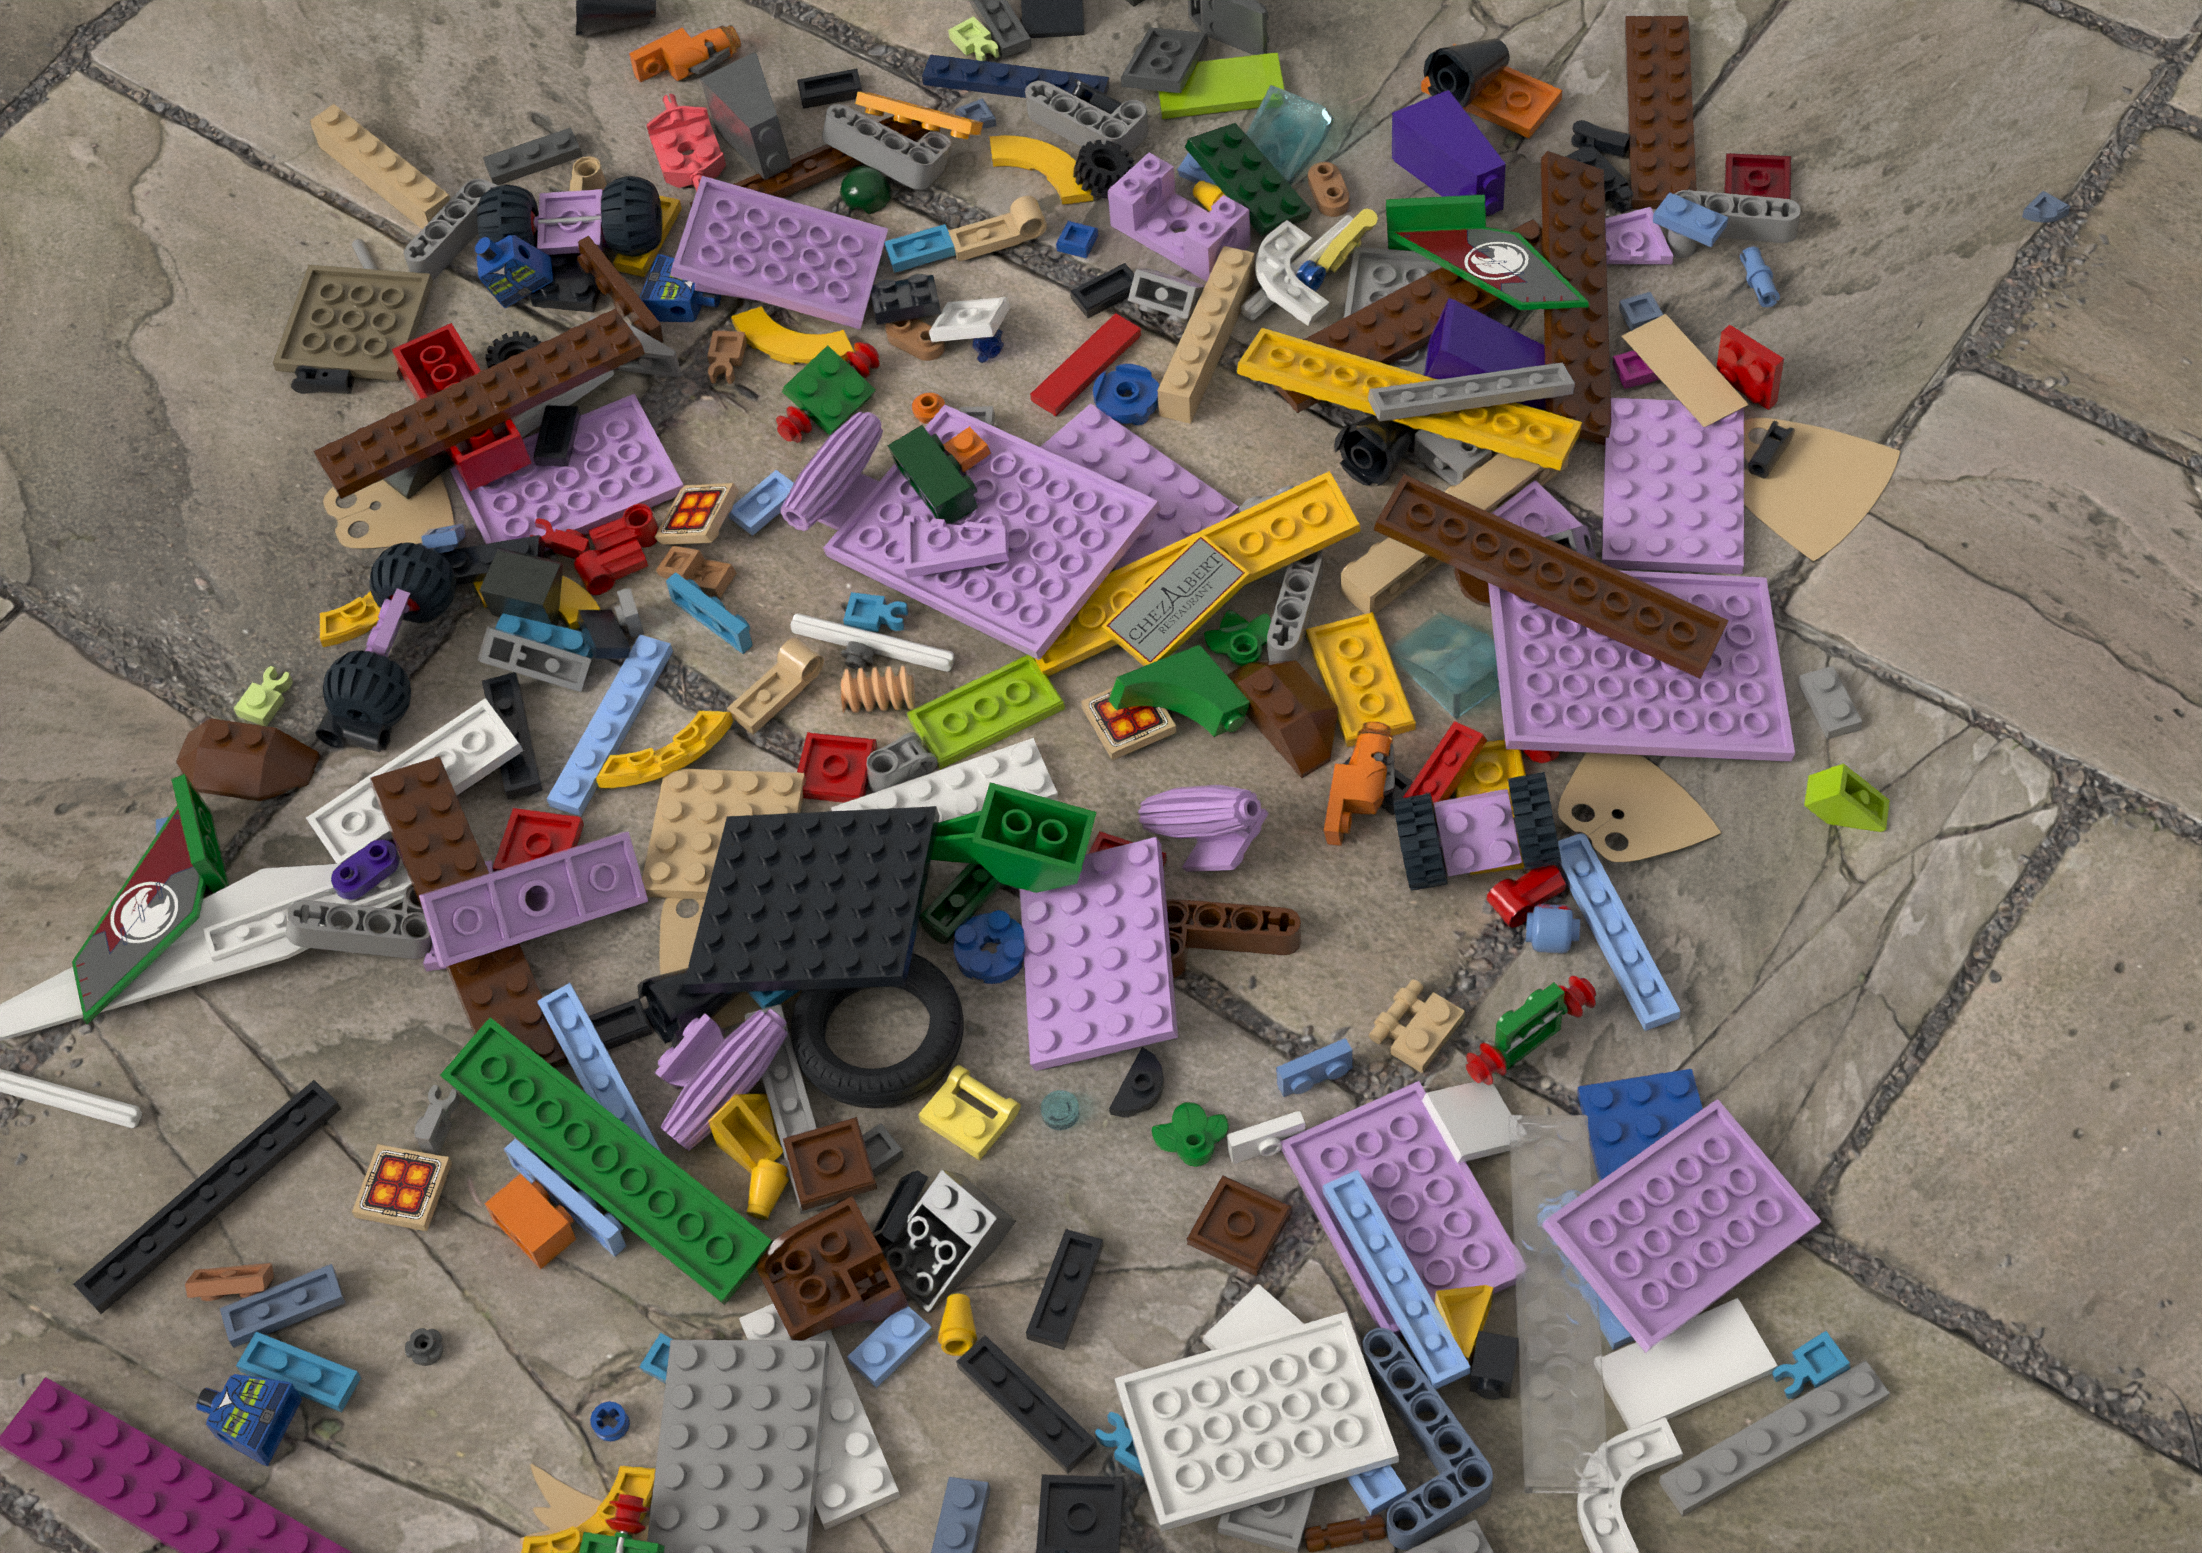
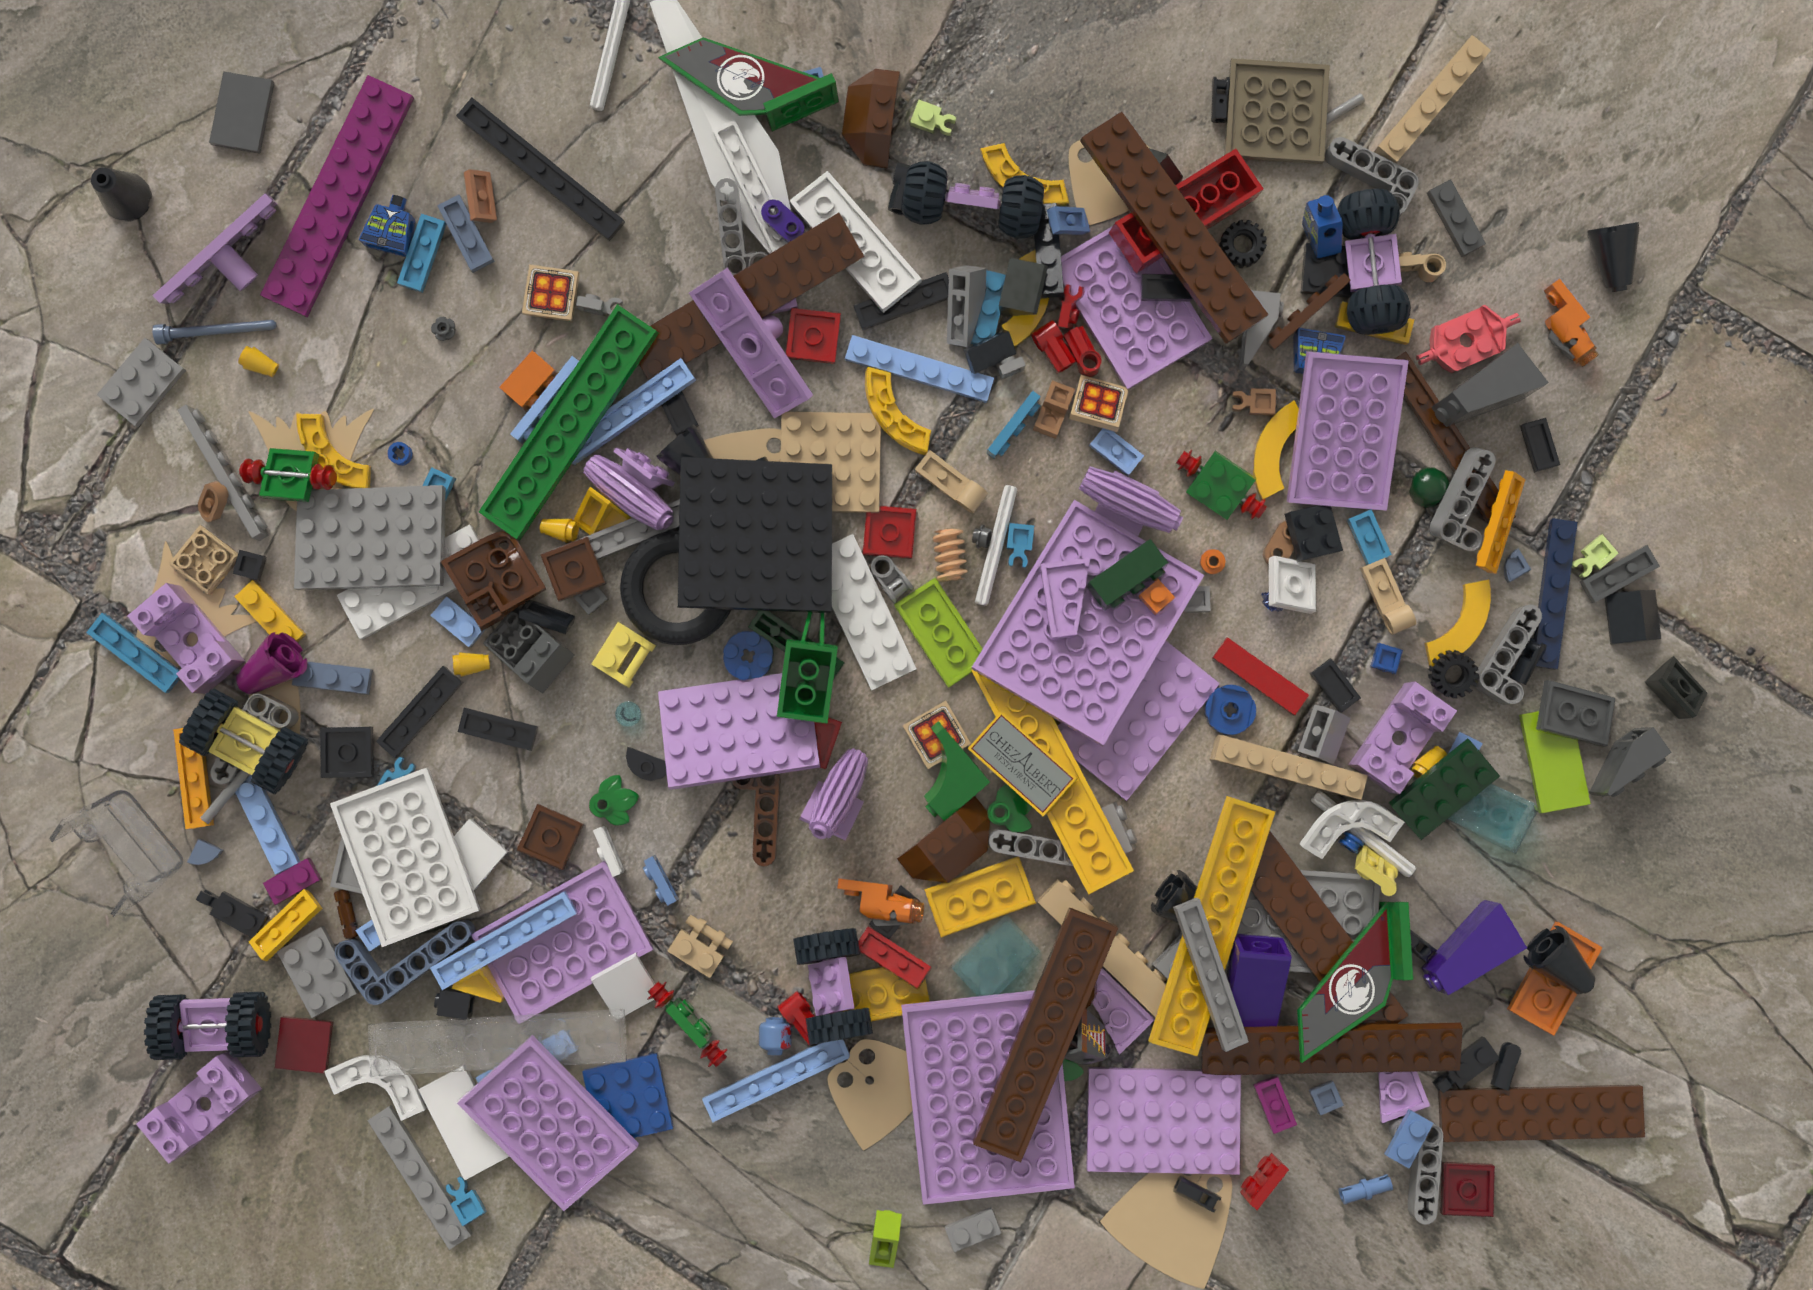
camera: 75 degrees right, 30 degrees up
medium nougat plate [1308,162,1349,217] -> none
tan sticker [1622,314,1749,427] -> none

